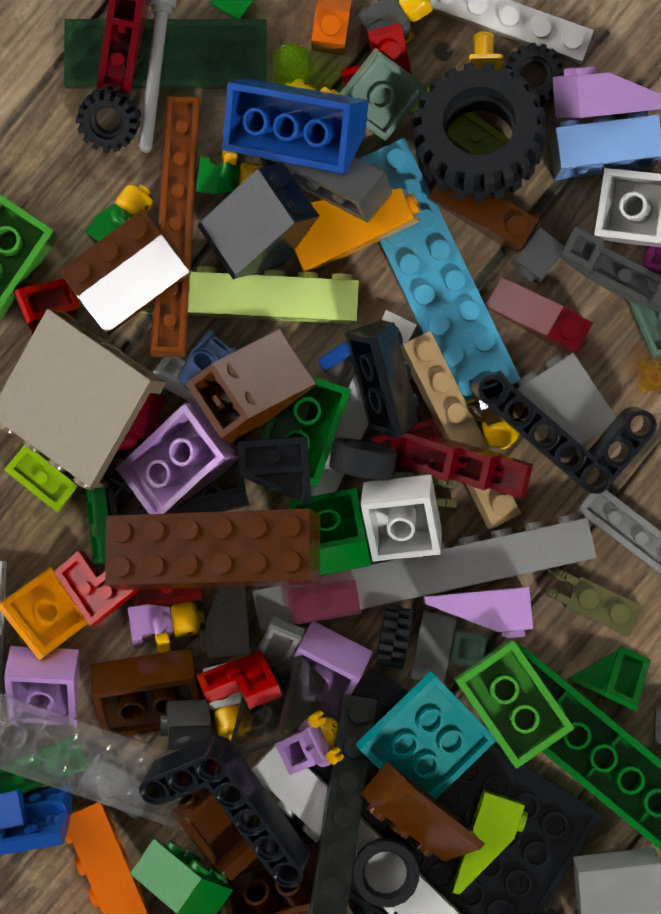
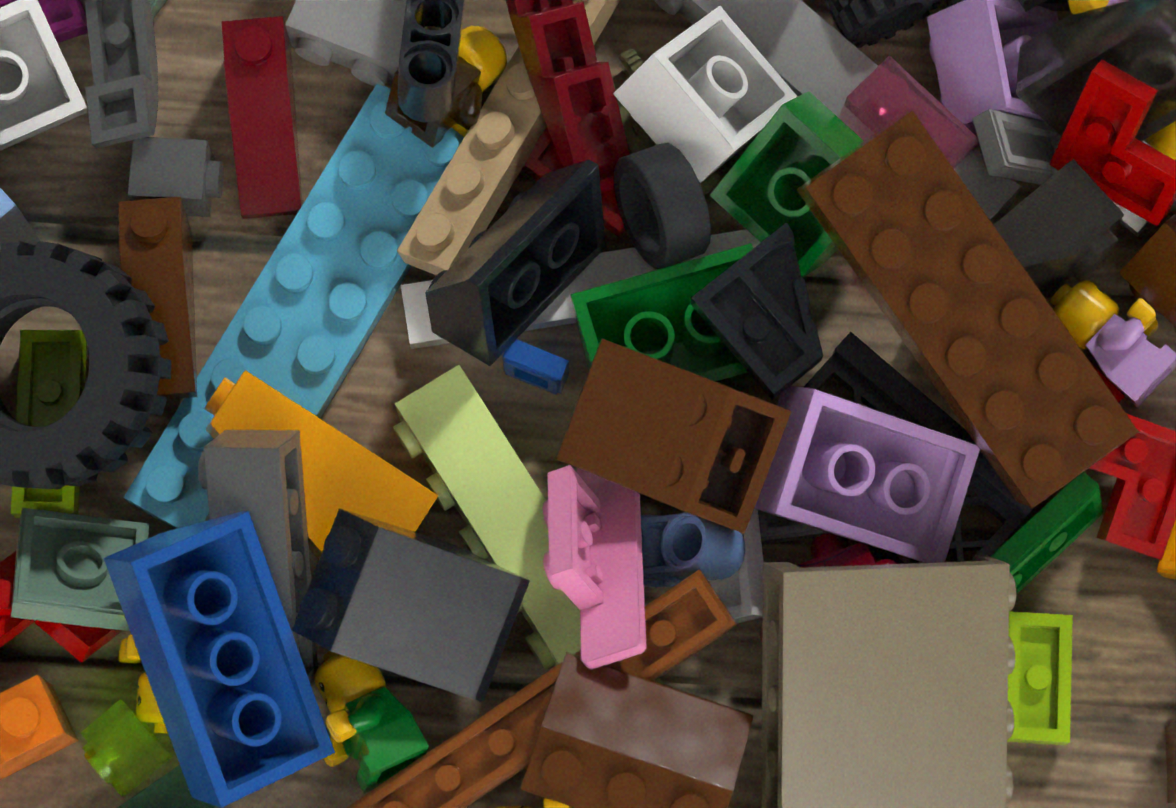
camera: 125 degrees left, 10 degrees down
none -> bright pink bracket [543,465,646,669]

